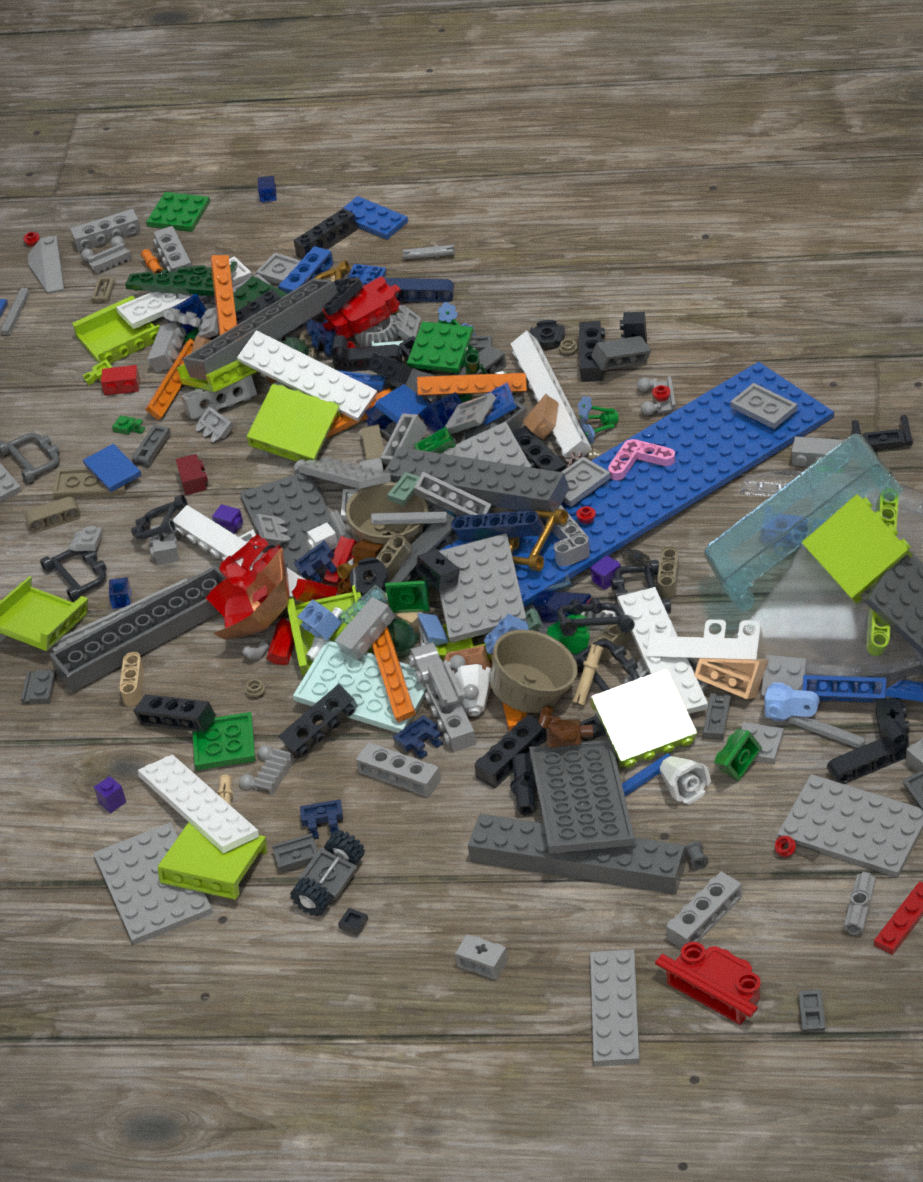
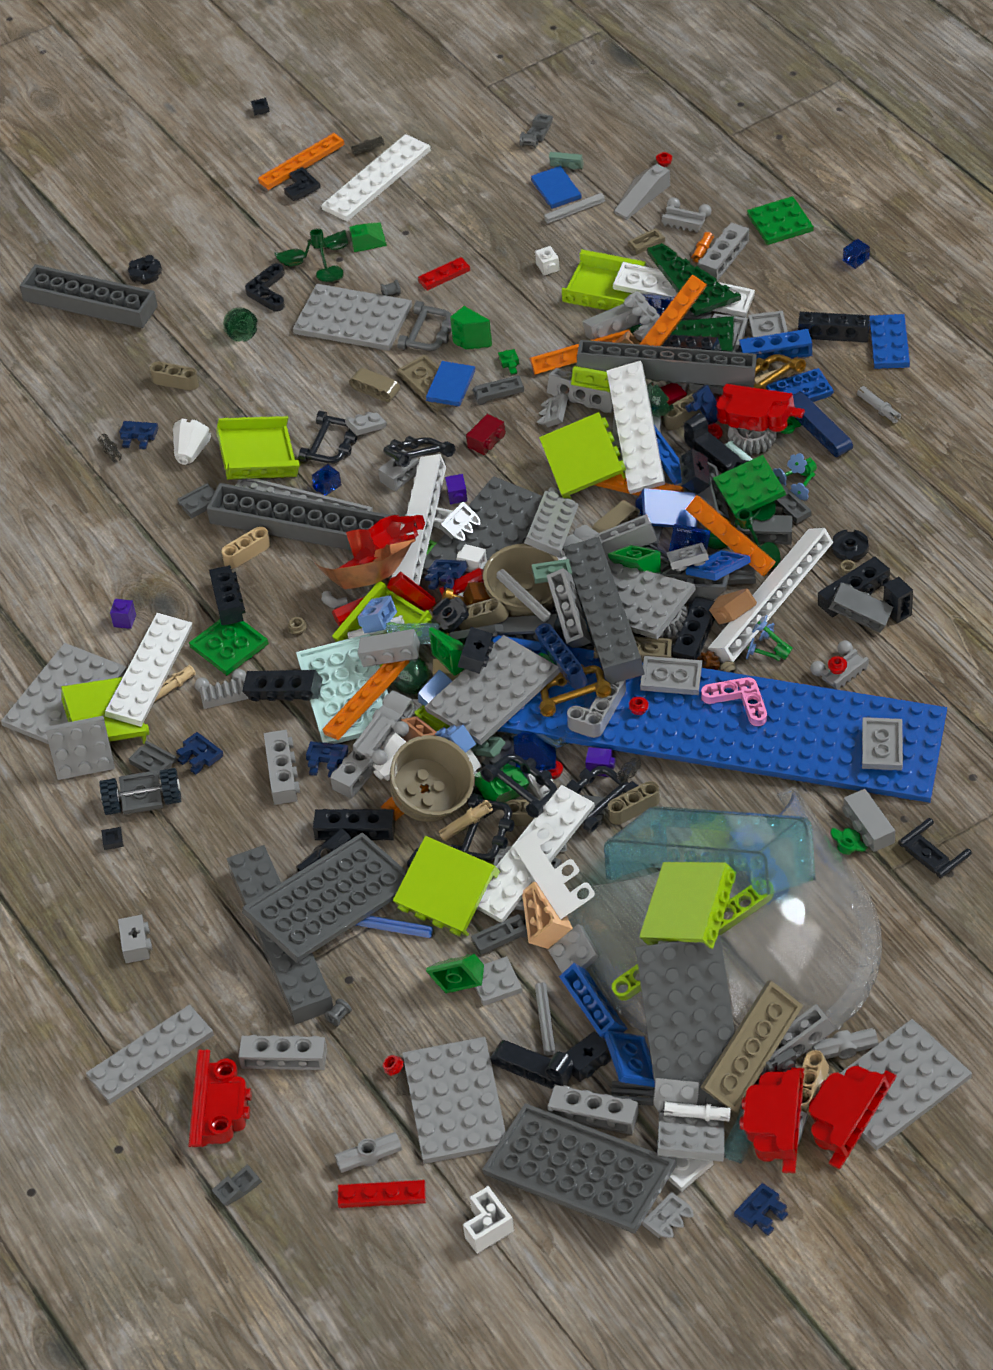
camera: 50 degrees right, 5 degrees up
light grey brick [70,209,141,252] -> none
lime plate [83,359,112,385] -> none
red brick [101,365,140,396] -> none
black beam [323,277,364,315] -> none
light grey plate [394,305,421,340] -> none
reddish brown torso [538,705,593,748] -> none
white cone [660,756,711,804] -> none
light blue piece [764,682,820,721] -> none
none -> light grey plate [45,716,115,780]
none -> green slope [450,306,492,350]
none -> white brick [535,246,560,276]

